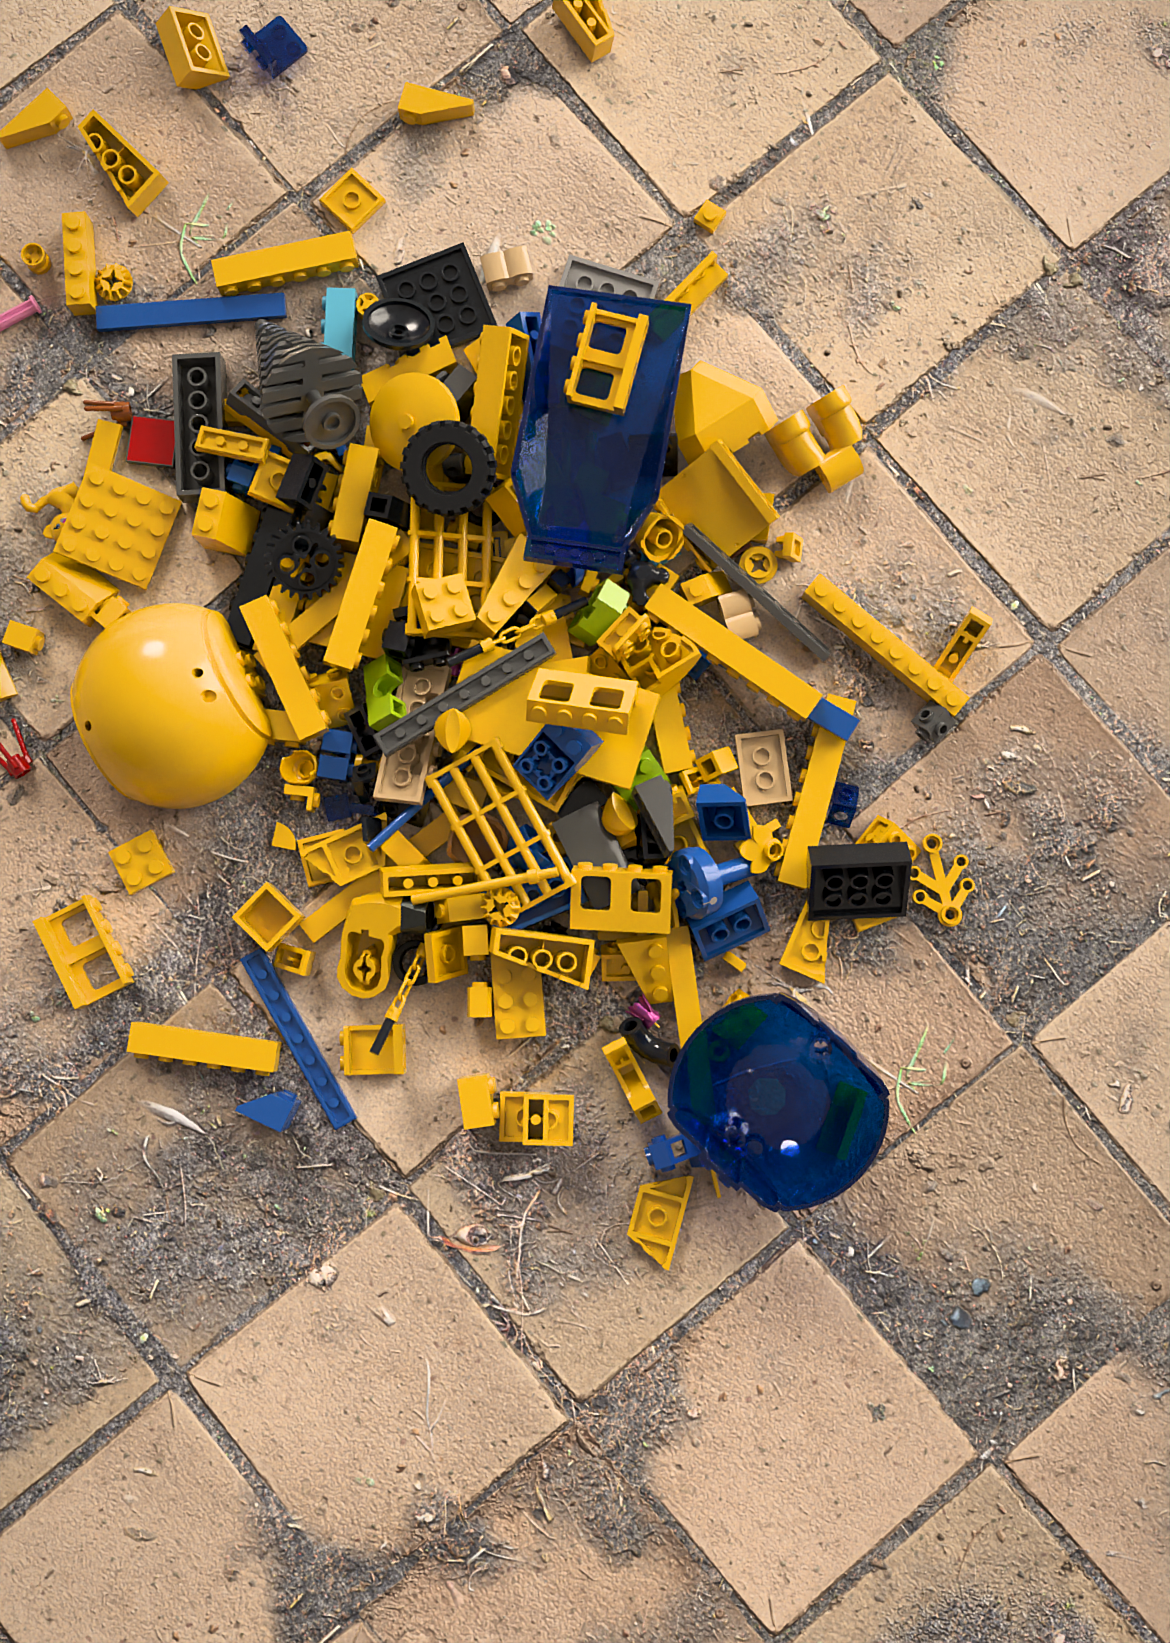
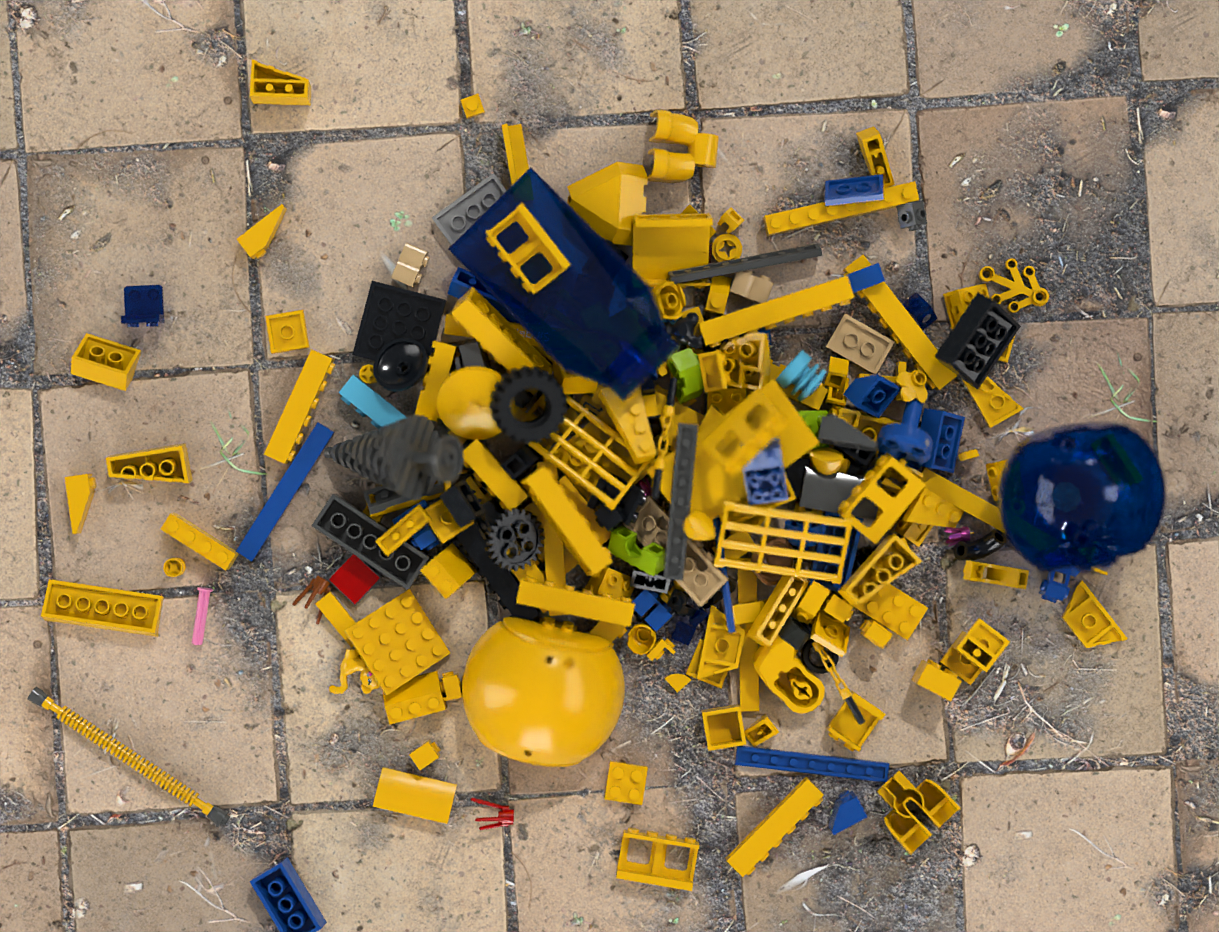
camera: 60 degrees left, 5 degrees up
yellow gear [94,263,133,301] -> none
black slope [361,817,382,844] -> none
yellow piece [411,573,476,639] -> none
yellow bar [411,867,559,905] -> none
yellow gear [480,887,520,927] -> none
none -> medium azure wheel [776,350,827,402]
none -> blue tile [825,174,884,206]
none -> yellow piece [877,770,960,855]

